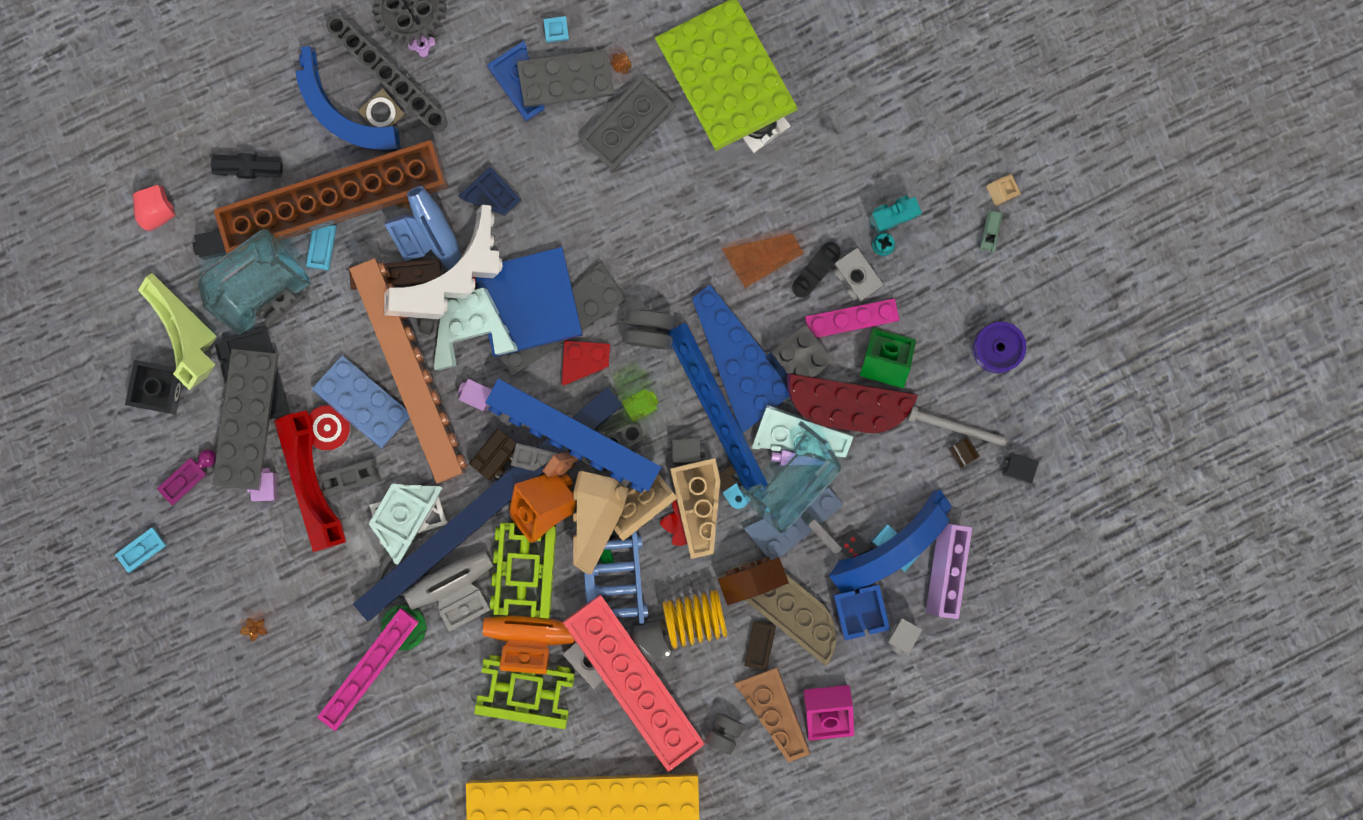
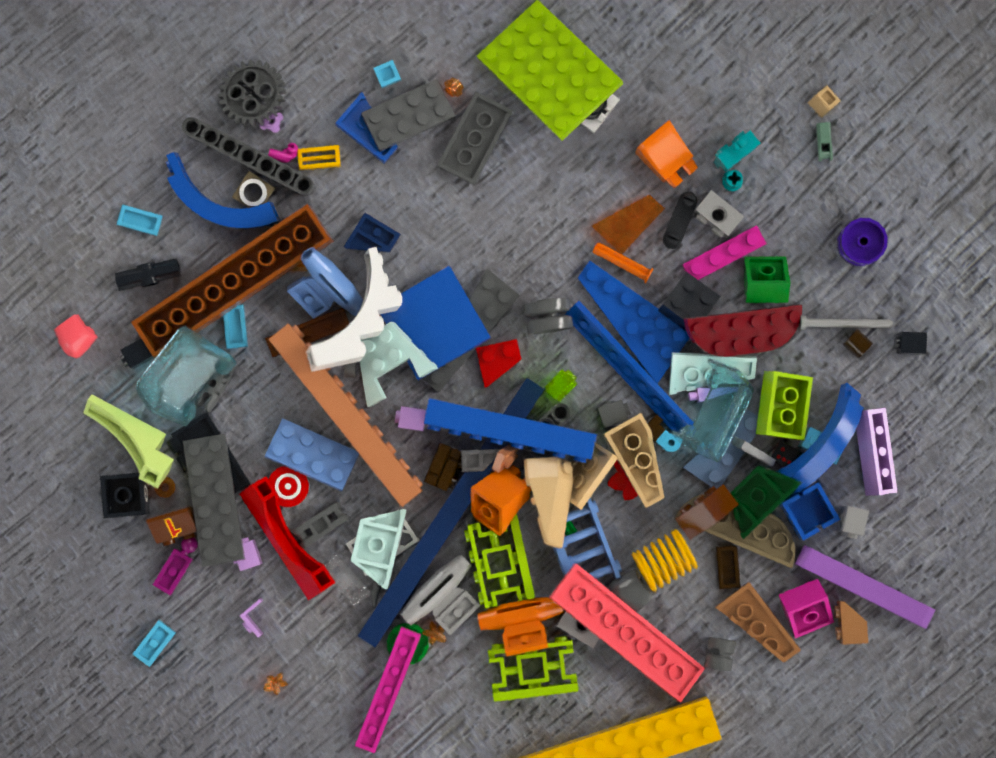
camera: 20 degrees left, 0 degrees up
none -> medium azure tile [116,204,163,236]
none -> reddish brown slope [146,507,197,546]
none -> clear orange plate [154,477,176,498]
none -> lavender bracket [240,598,263,637]
none -> dark pink arm [268,143,298,163]
none -> yellow tile [297,145,341,171]
none -> clear orange plant [422,621,447,645]
none -> orange axle [593,242,654,284]
none -> orange hips [635,120,698,189]
none -> dark green wing [730,465,802,539]
none -> lime brick [756,371,813,441]
none -> medium lavender beam [795,545,935,629]
none -> medium nougat slope [834,600,869,645]

